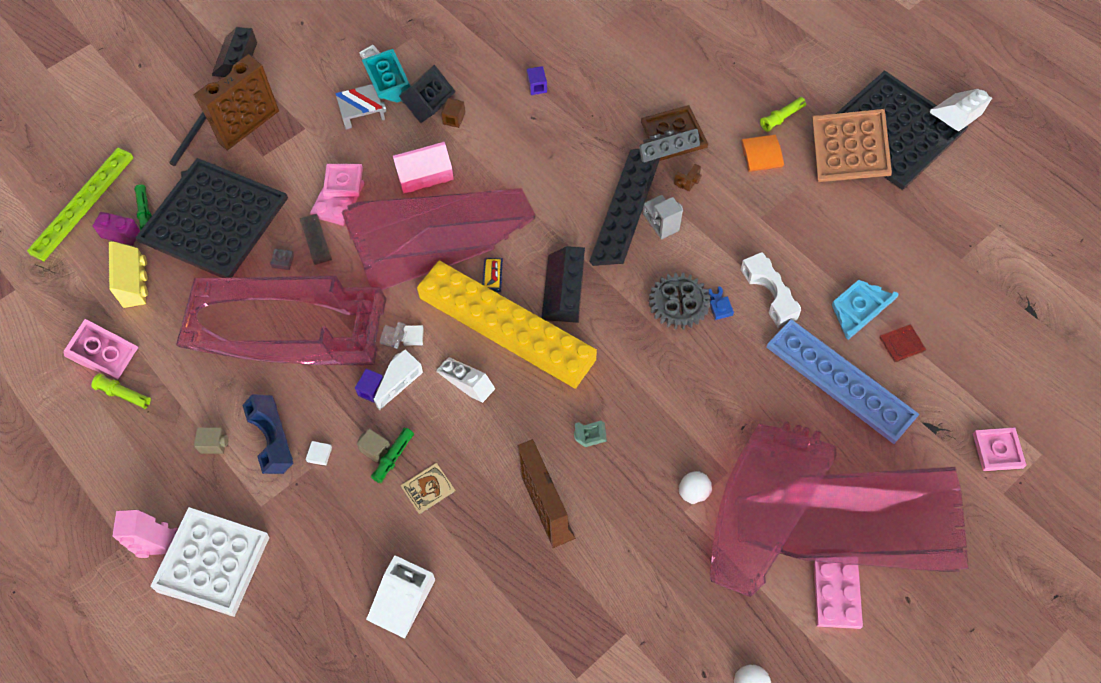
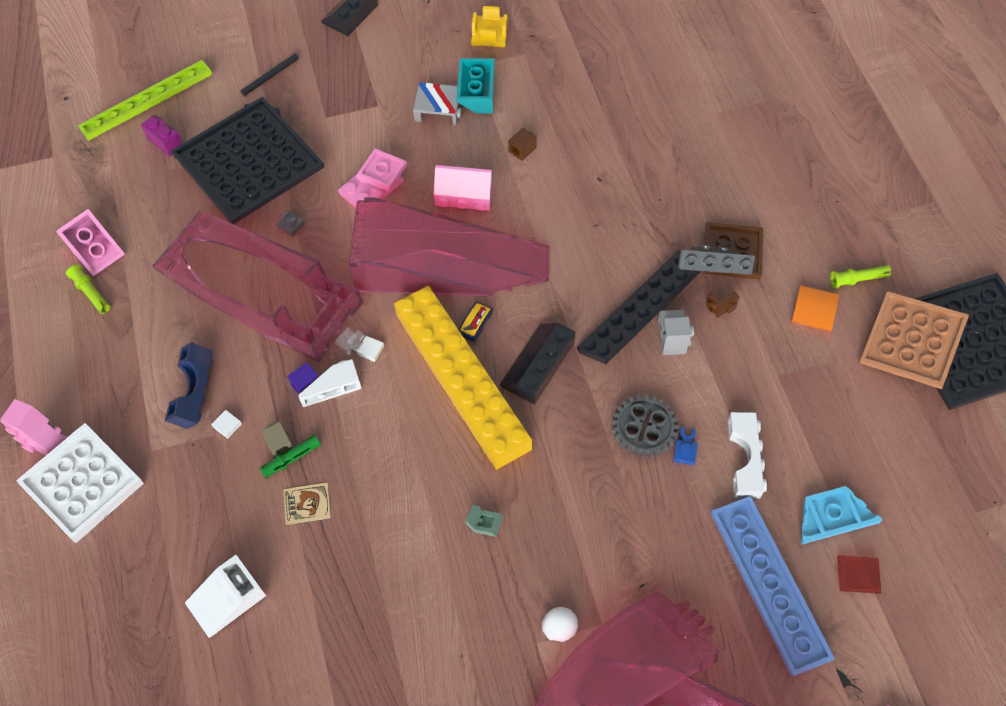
camera: 25 degrees right, 0 degrees up
light yellow slope [109,242,148,308] -> none
green pin [134,184,152,231] -> none
reddish brown piece [193,54,279,151] -> none
dark tan brick [194,428,228,454] -> none
clear smoke plate [300,214,332,265] -> none
white tile [359,45,380,59] -> none
black slope [399,65,456,123] -> none
white slope [436,357,495,403] -> none
reddish brown piece [517,439,576,548] -> none
dark purple brick [527,66,547,95] -> none
none -> yellow panel [471,6,508,47]

